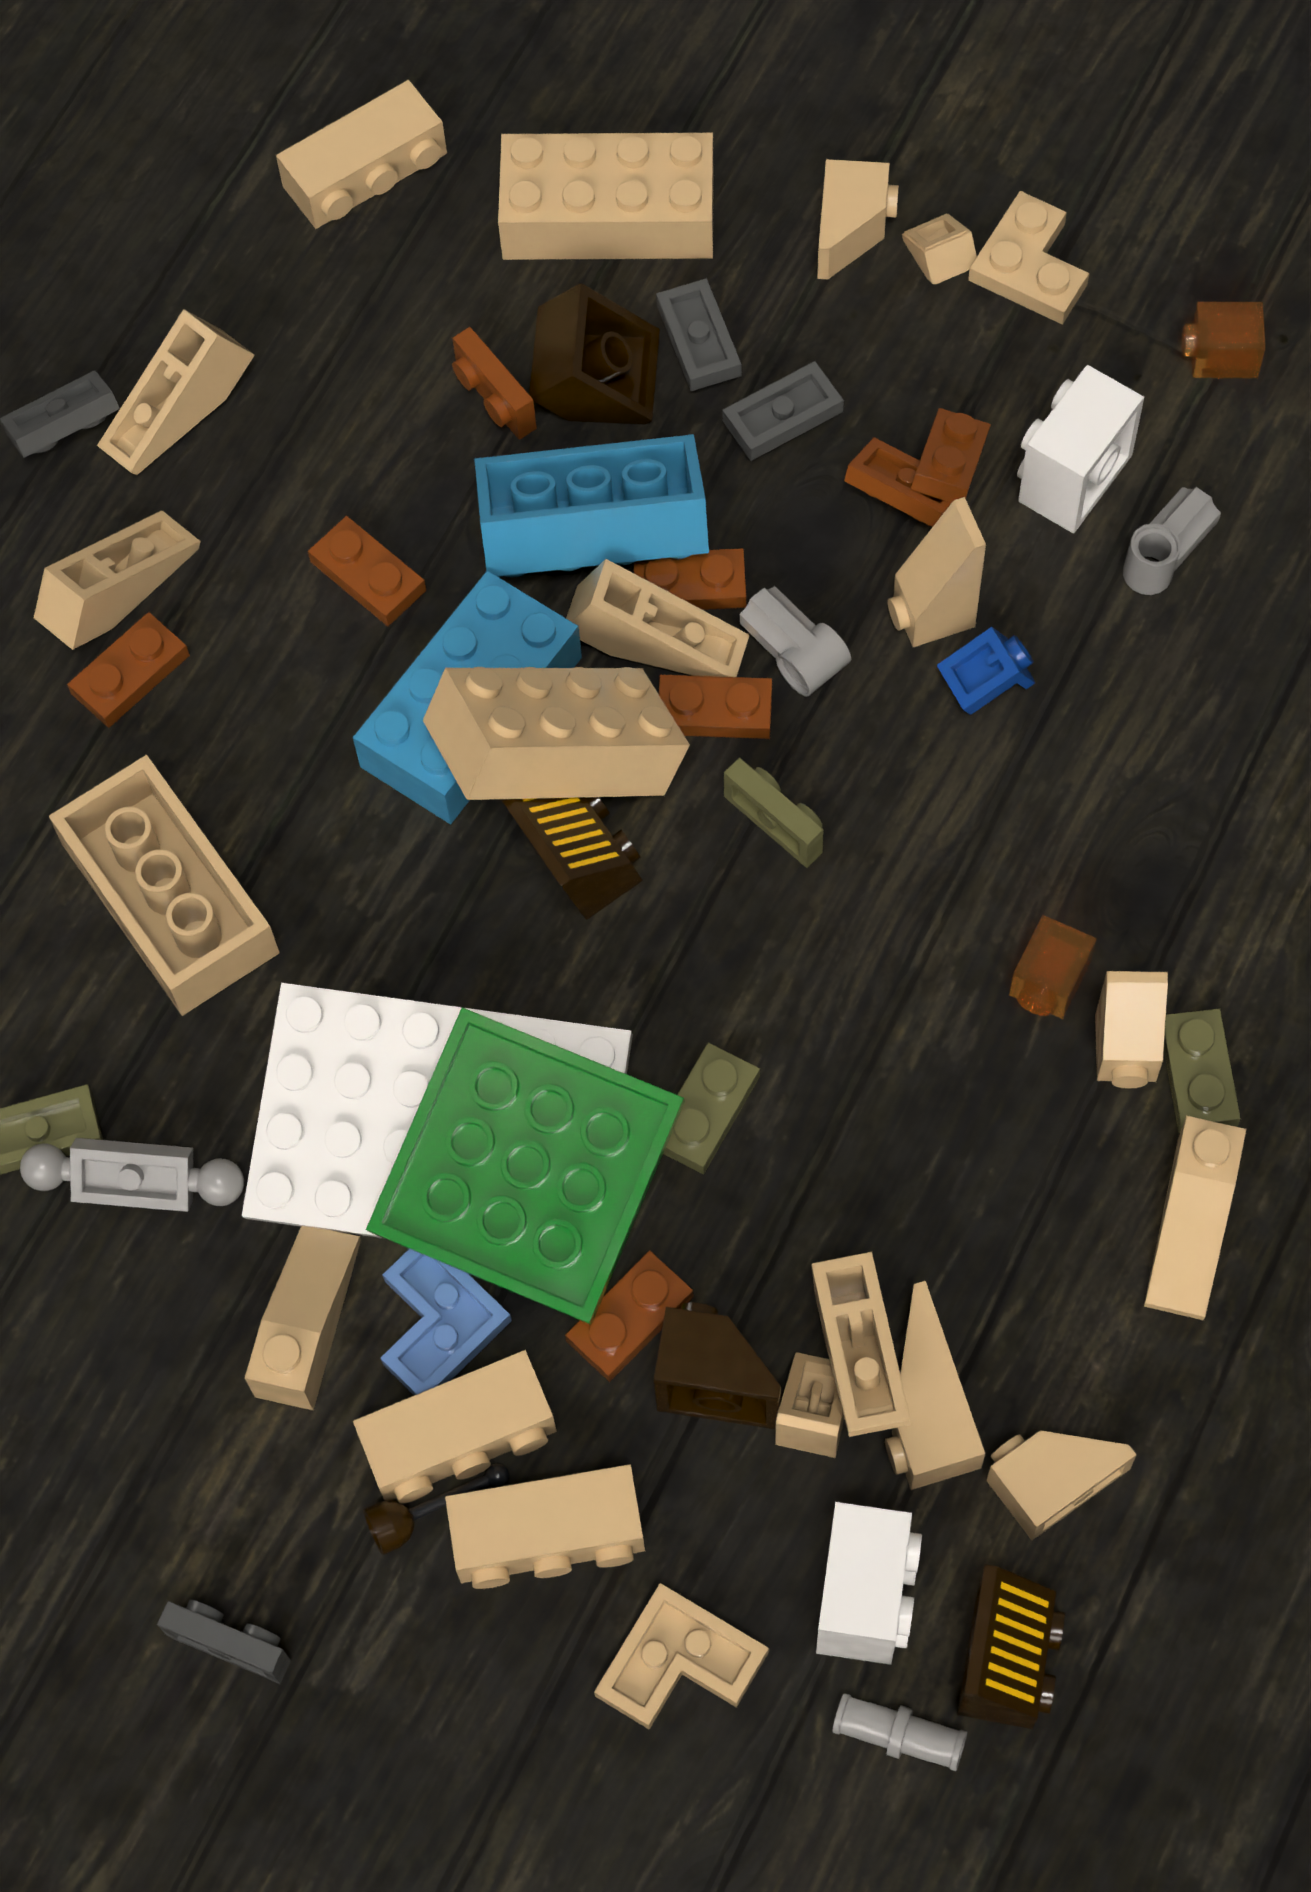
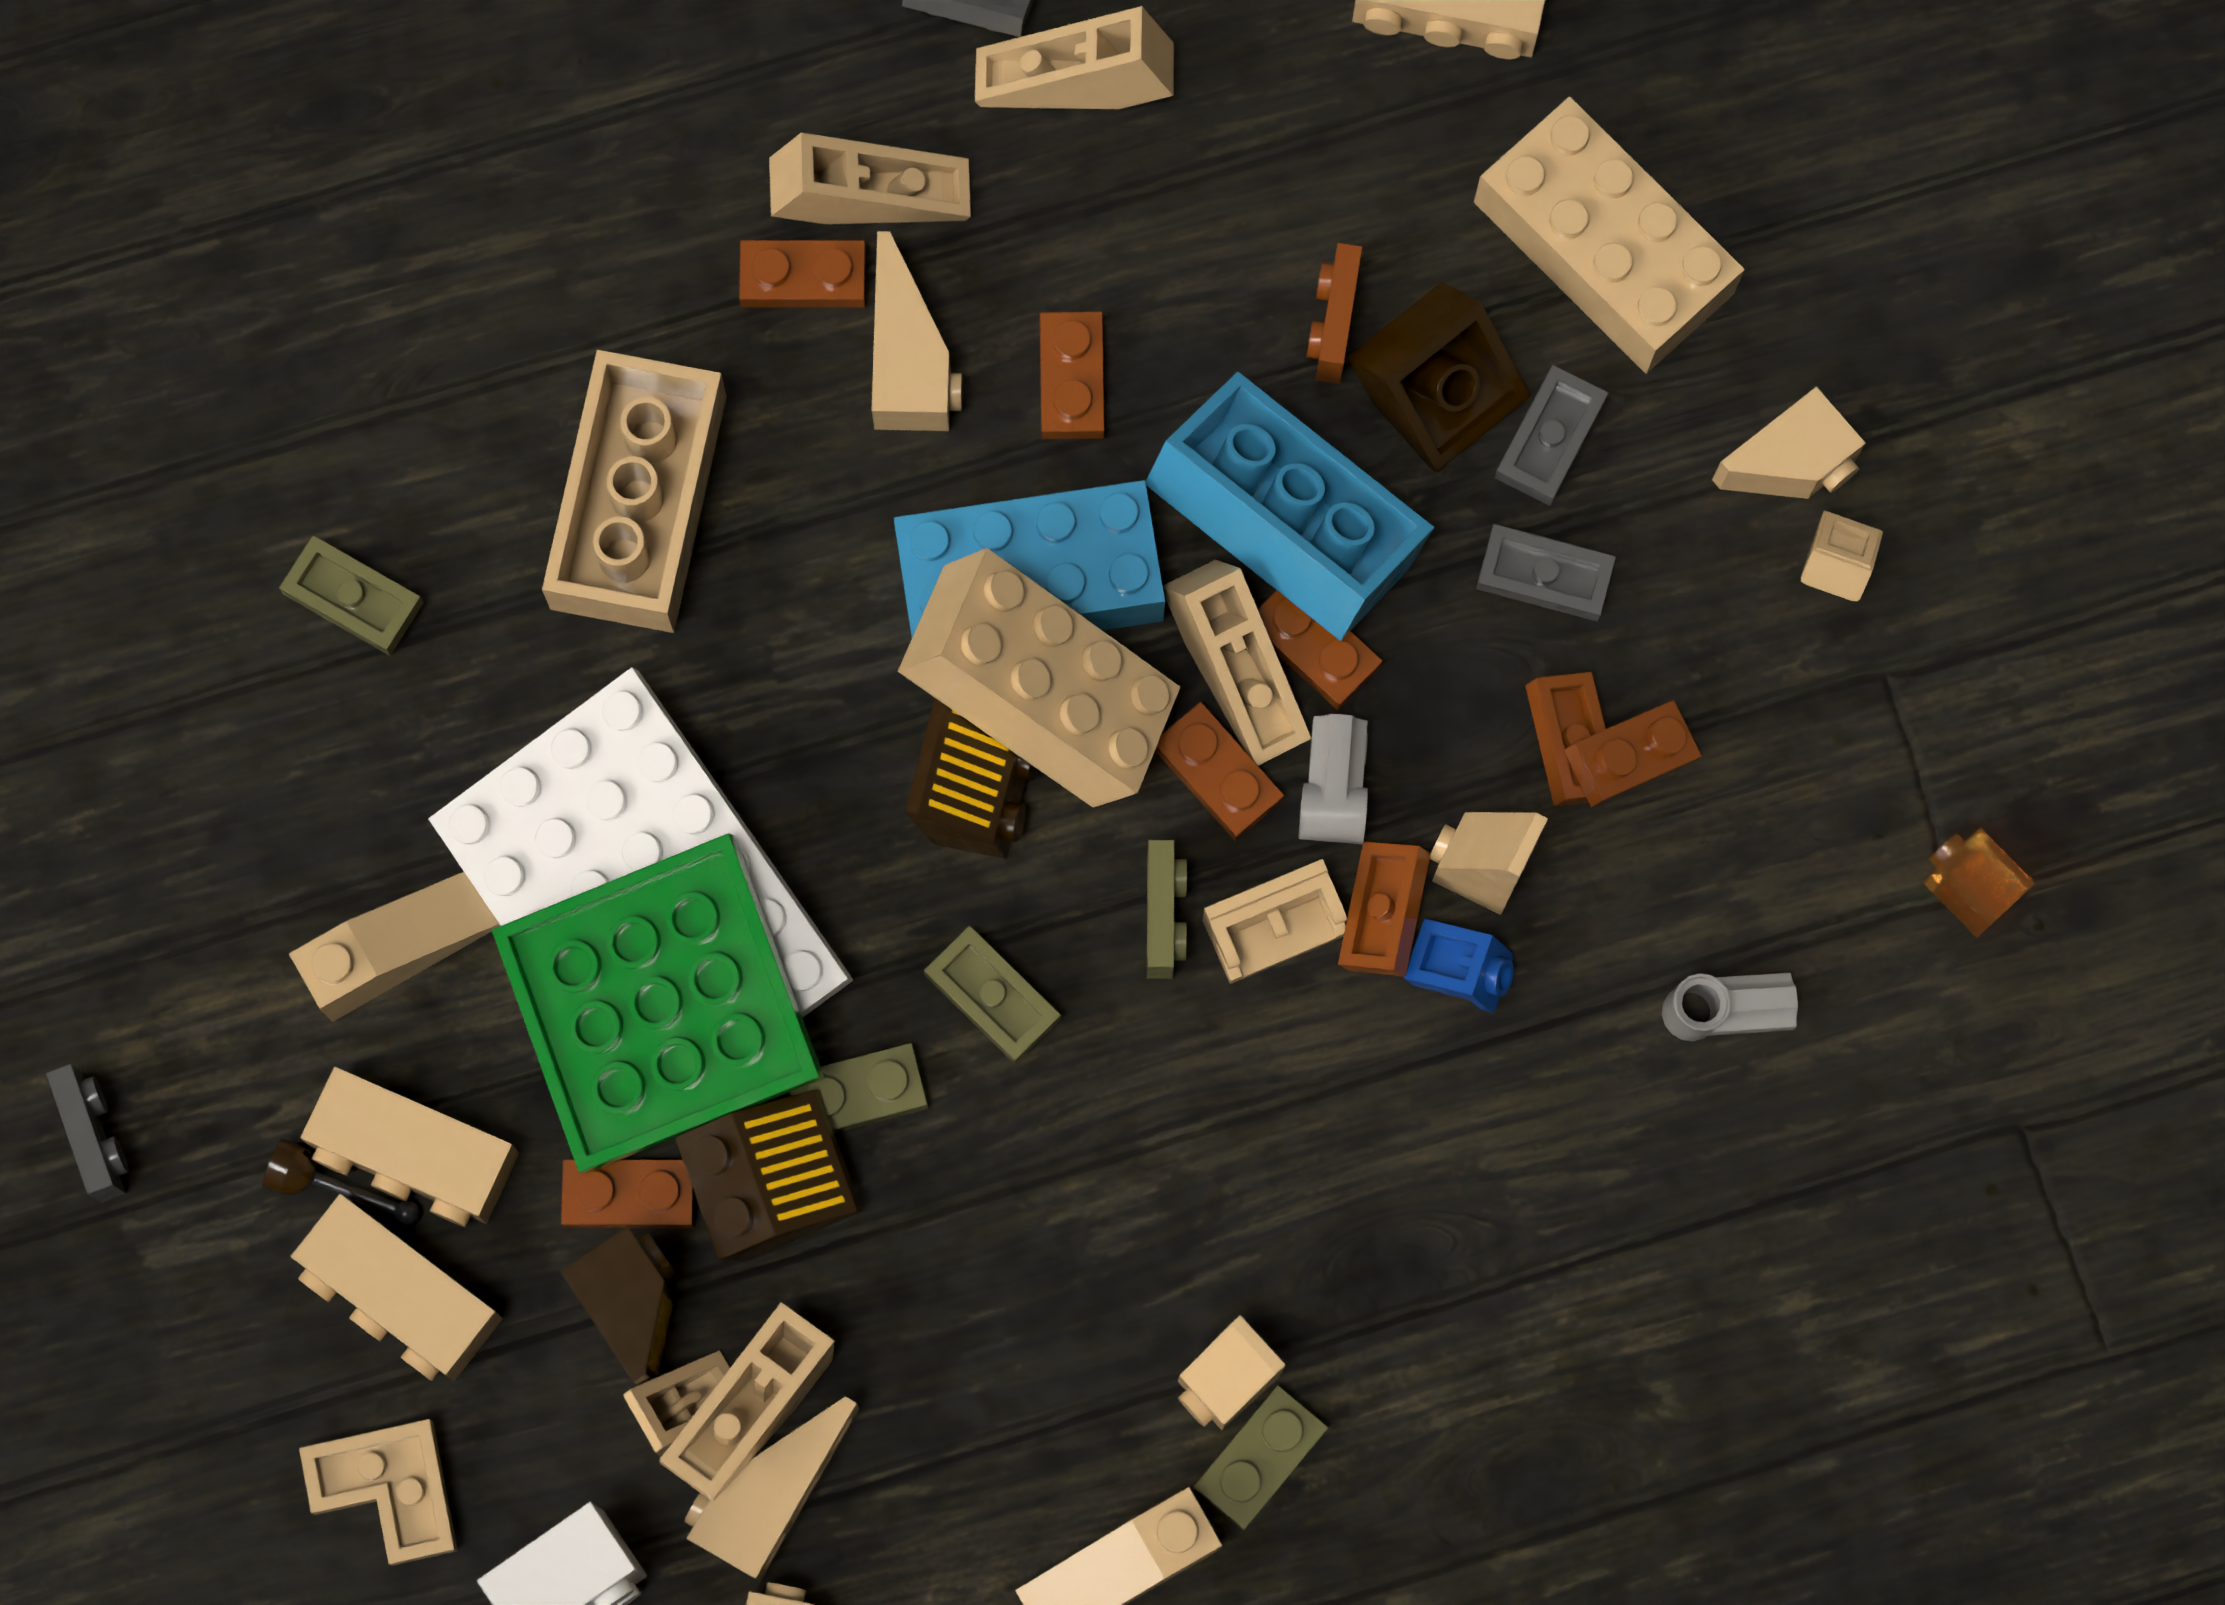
camera: 40 degrees right, 10 degrees up
light grey plate [20,1138,244,1212] -> none
medium blue plate [380,1249,512,1395] -> none
tan plate [969,191,1089,325] -> none
clear orange brick [1009,915,1097,1019] -> none
white brick [1017,365,1144,534] -> none
none -> dark brown slope [675,1090,862,1260]
none -> tan slope [872,231,962,431]
none -> olive plate [924,926,1061,1064]
none -> tan hinge [1202,859,1347,984]
none -> dark orange plate [1338,842,1431,977]

